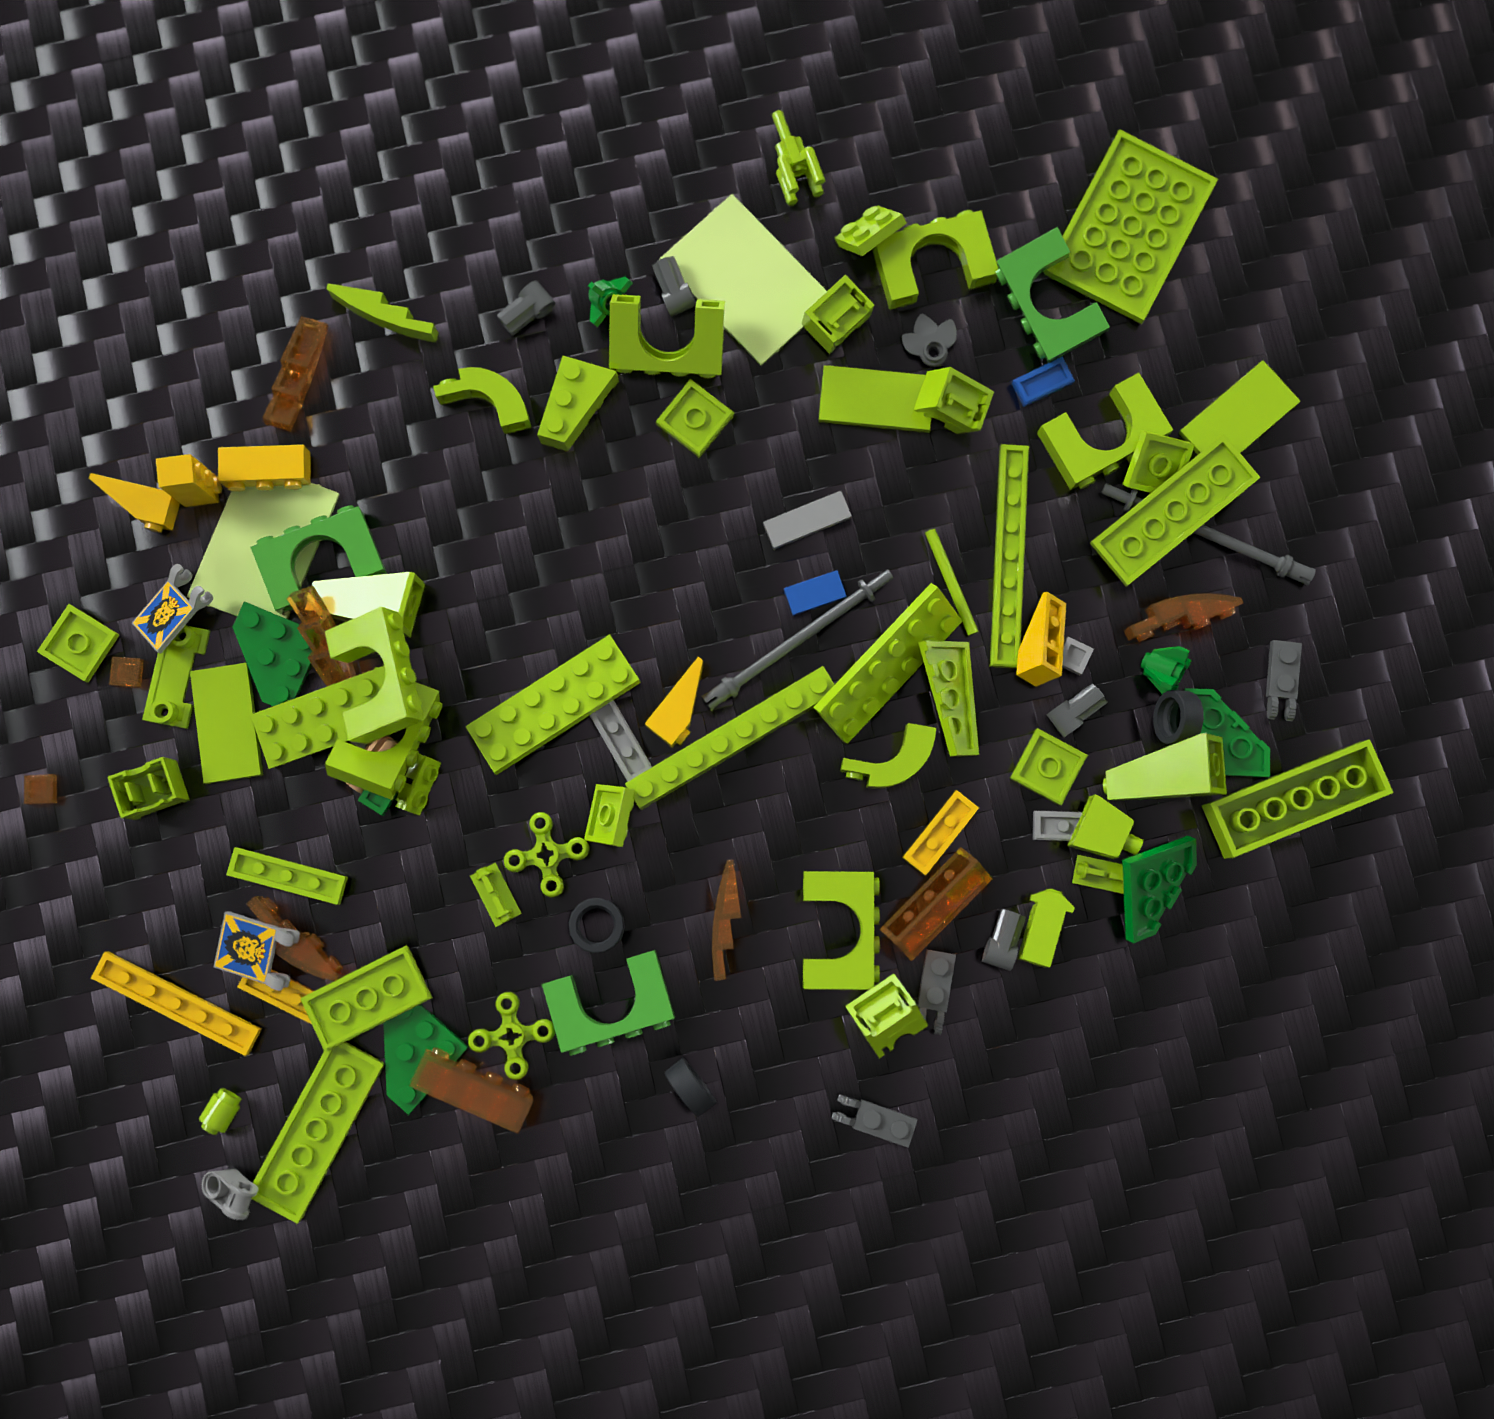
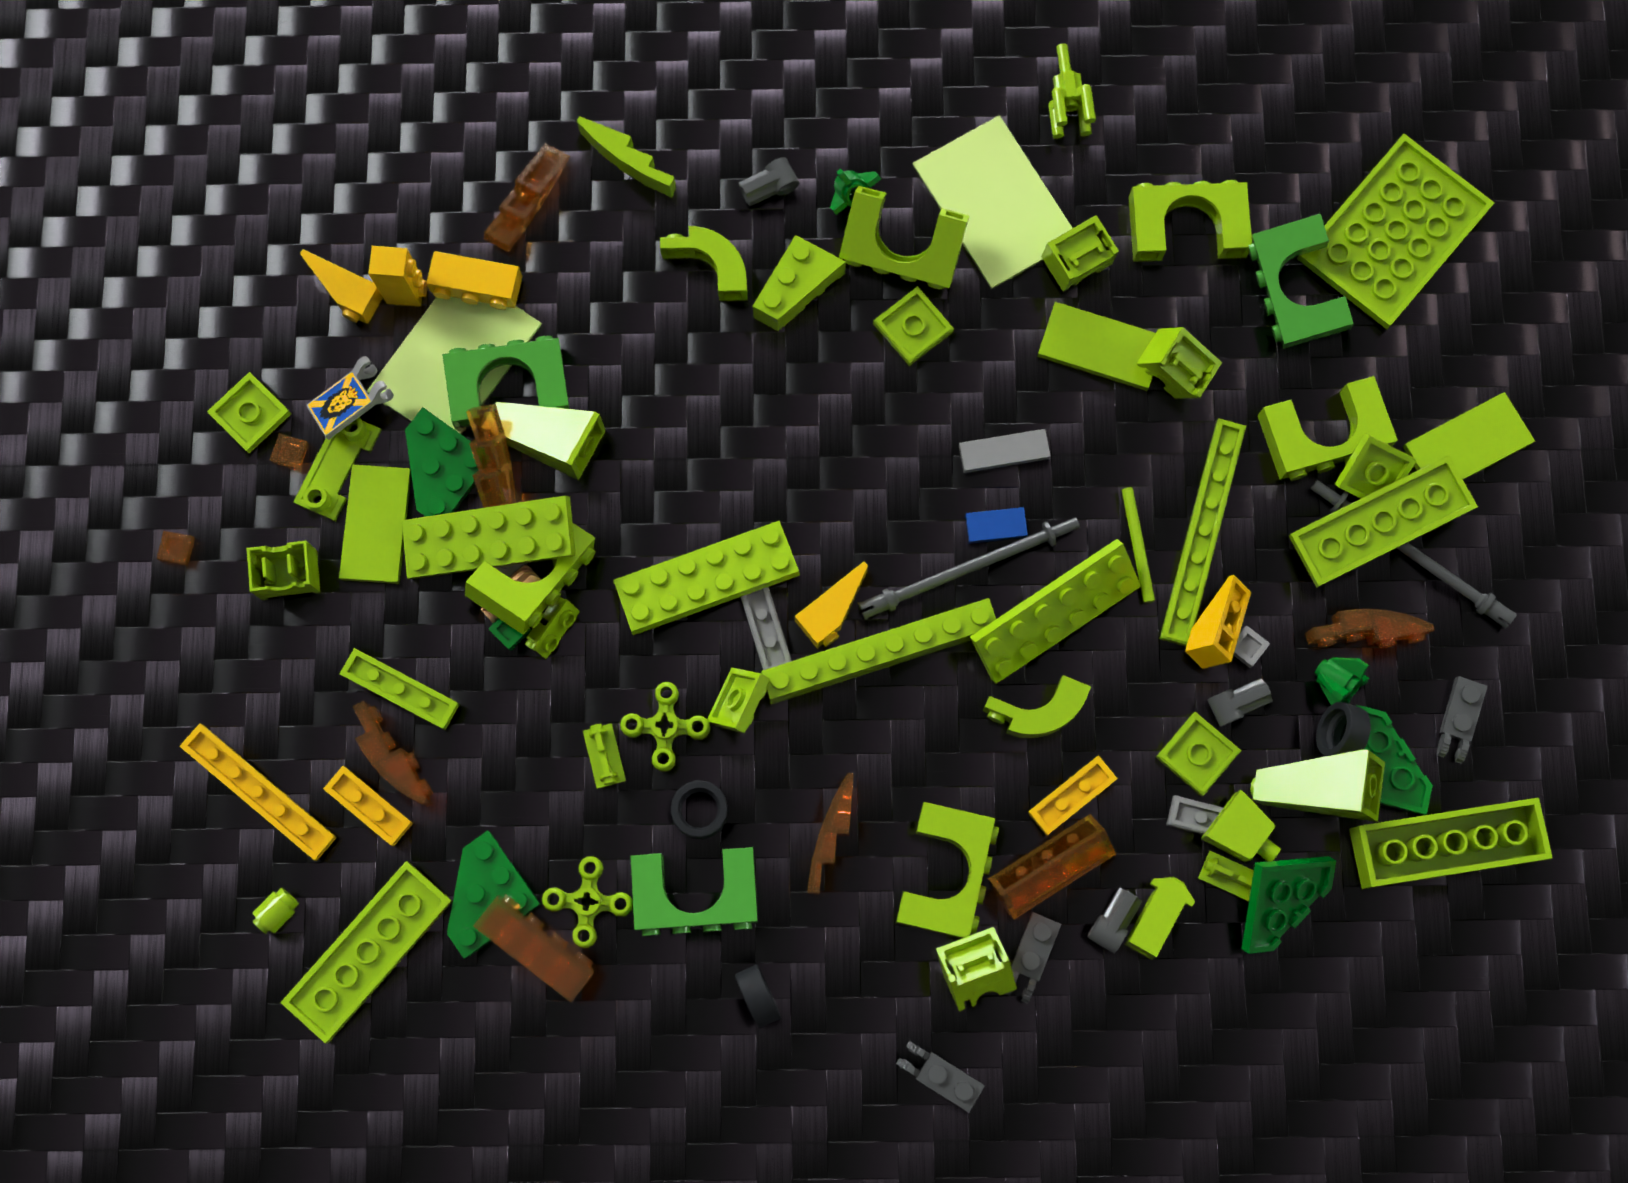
camera: 15 degrees right, 5 degrees down
light grey piece [202,1169,258,1220] -> none
flag [214,911,300,991] -> none
lime tile [300,946,433,1052] -> none
lime arch [325,606,423,744] -> none
dark grey piece [652,256,696,317] -> none
lime plate [835,206,907,256] -> none
dark grey plate [902,314,957,367] -> none
lime wing [918,641,979,756] -> none
blue tile [1012,357,1075,407] -> none

